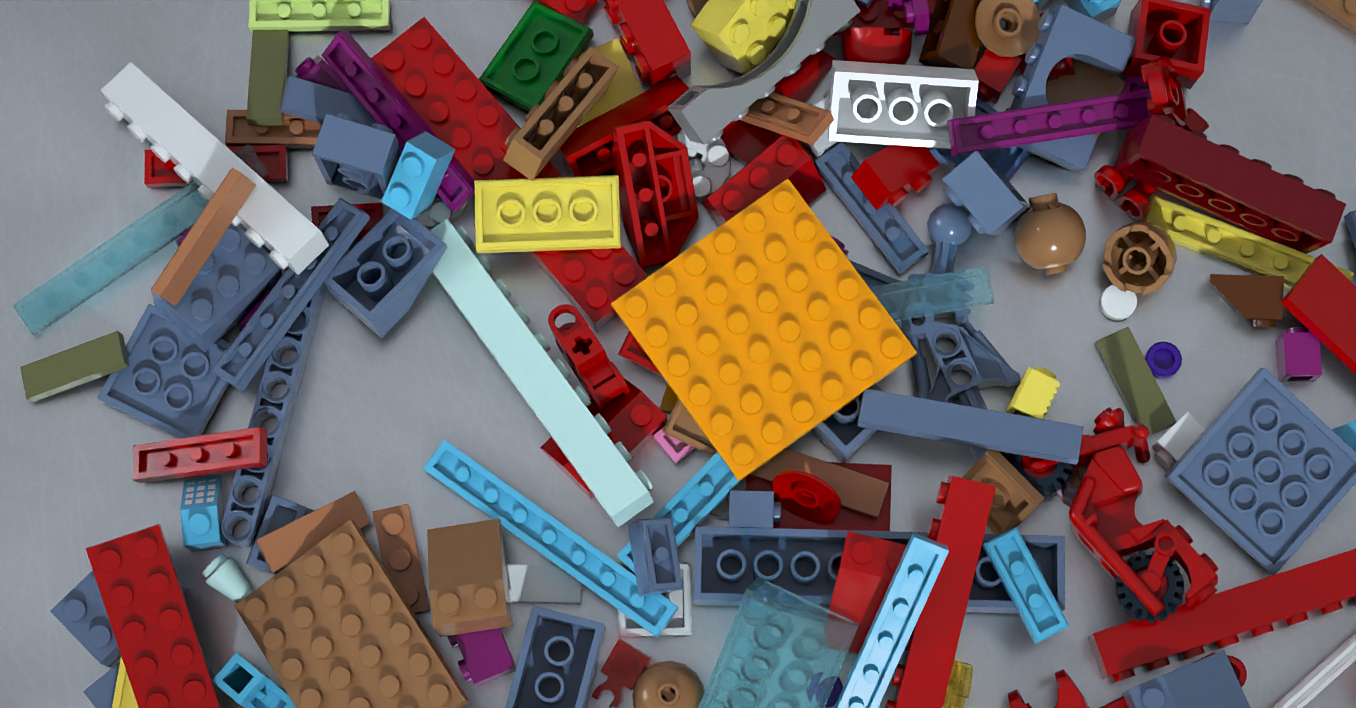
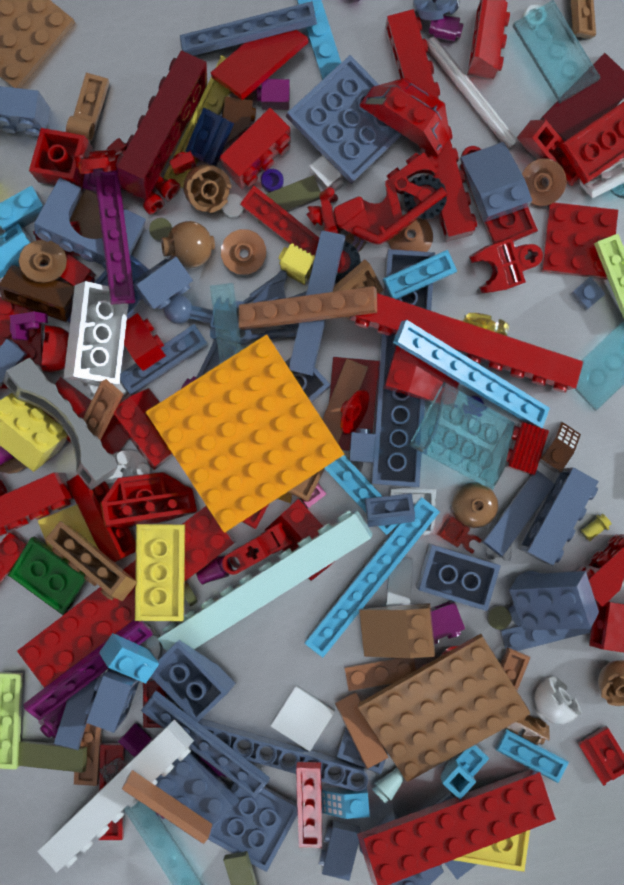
camera: 90 degrees left, 10 degrees up
none -> medium nougat plate [66,73,110,143]
none -> magenta plate [118,723,152,757]
none -> olive tile [149,218,173,242]
none -> red plate [169,151,196,176]
none -> olive tile [184,583,198,607]
none -> dark blue plate [185,107,234,166]
none -> magenta cone [196,556,233,585]
none -> red brick [220,108,291,190]
none -> nougat dish [221,229,266,275]
none -> nougat plate [239,286,377,330]
none -> red plate [240,186,320,256]
none -> white tile [271,685,335,752]
none -> sand blue brick [318,820,361,881]
none -> red wedge [360,78,450,157]
none -> nougat dish [388,214,433,252]

